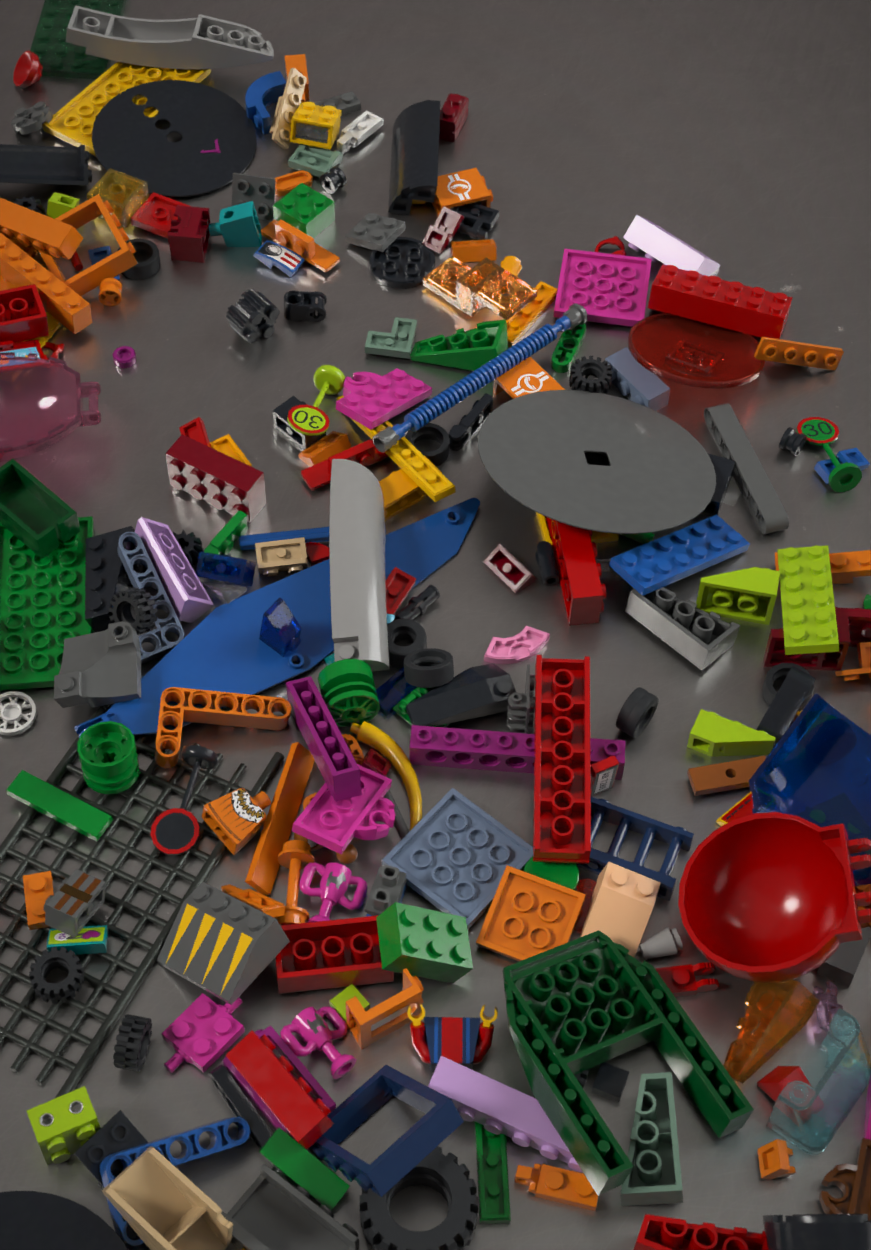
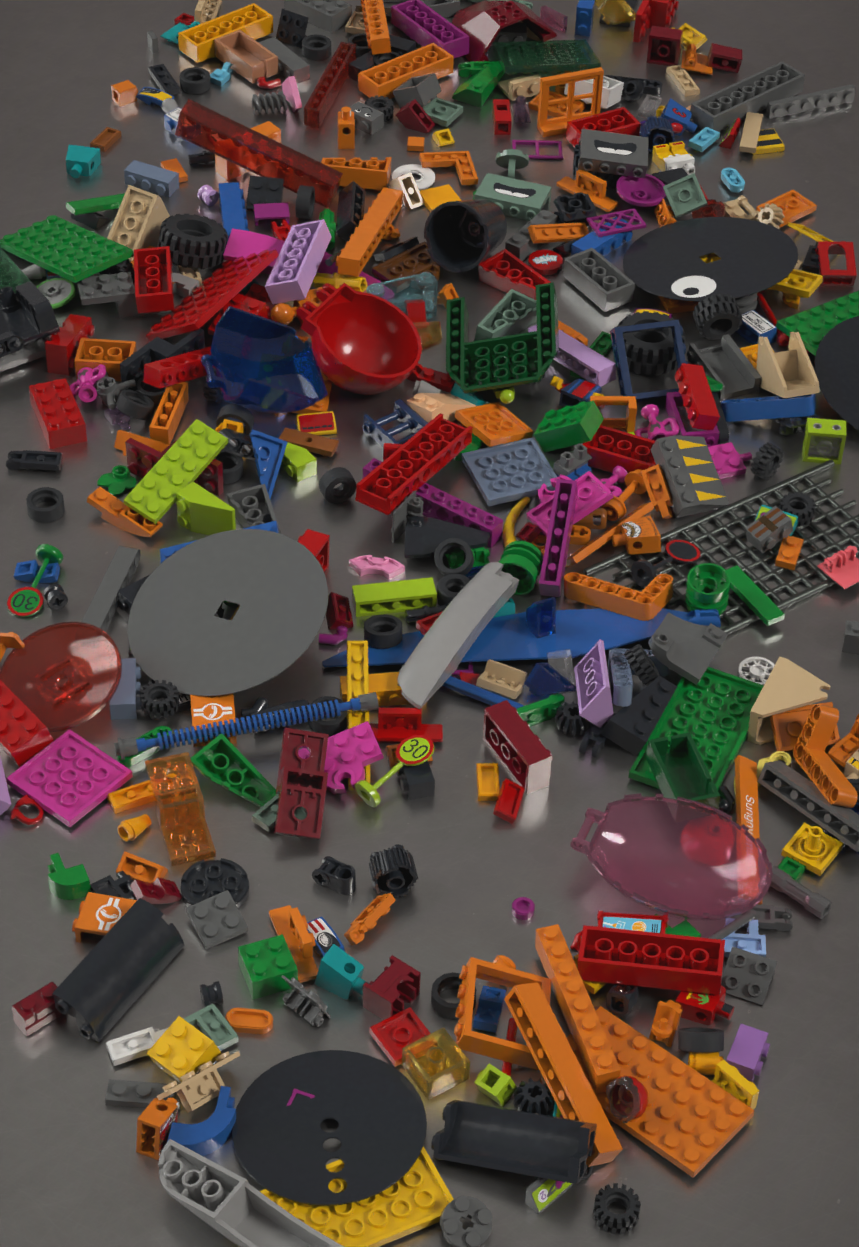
camera: 150 degrees left, 10 degrees down
none -> green brick [47,853,91,900]
none -> blue wing [250,429,287,499]
none -> dark red bracket [275,727,329,840]
none -> magenta arm [319,626,348,645]
none -> orange hinge [344,893,396,946]
none -> lime brick [352,577,437,617]
none -> black tyre [364,614,403,649]

